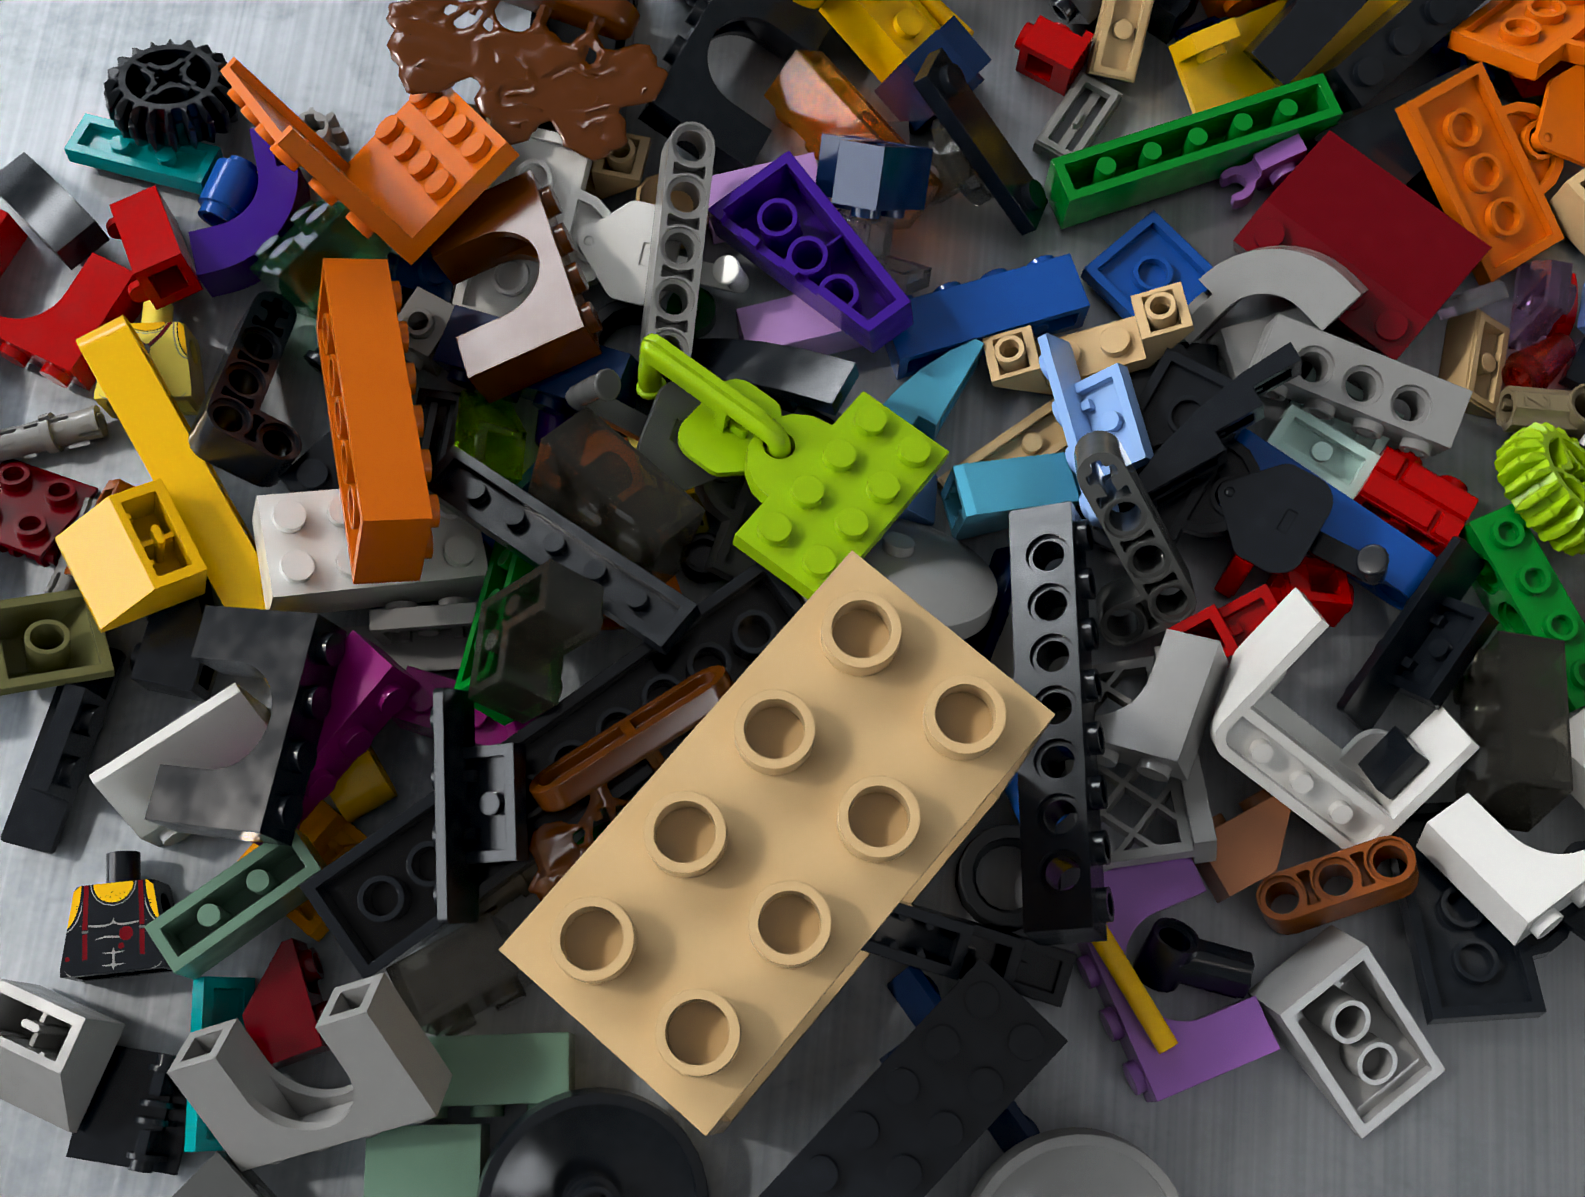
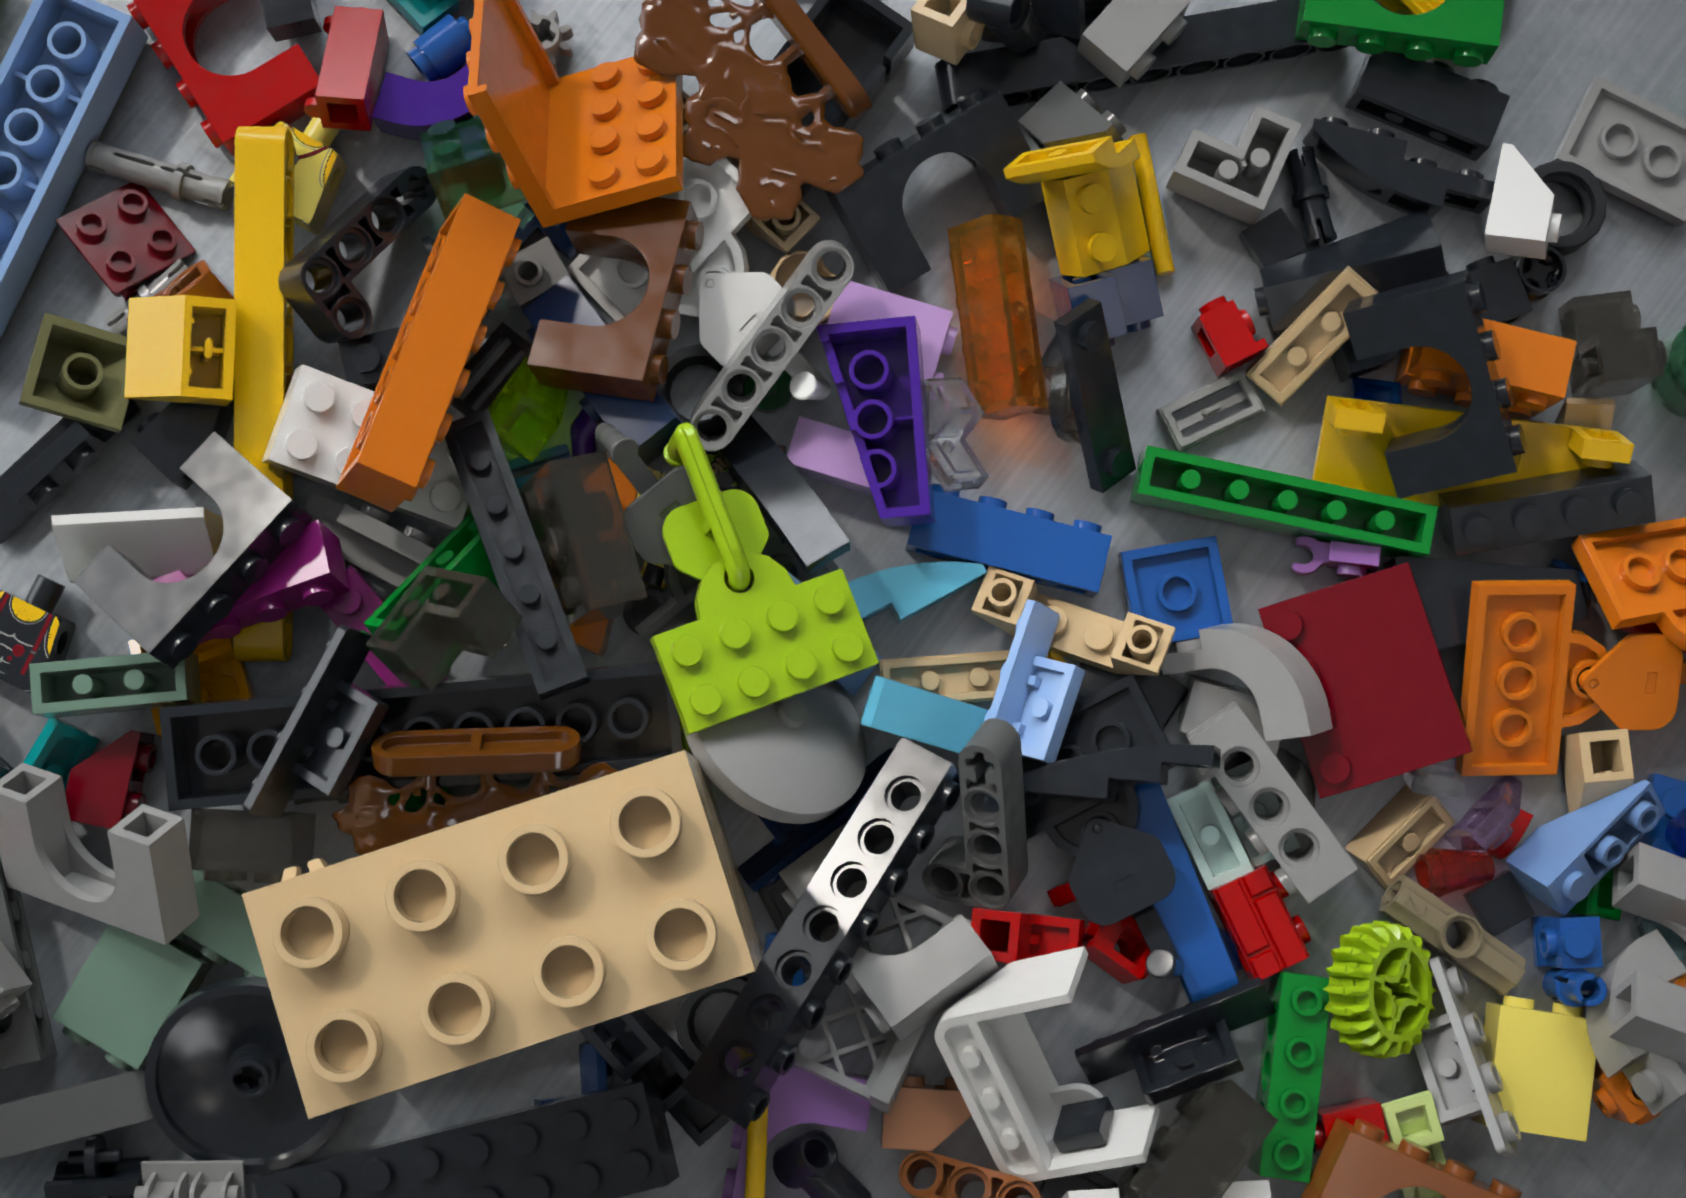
camera: 25 degrees right, 10 degrees up
dark blue brick [816,133,933,219] -> none

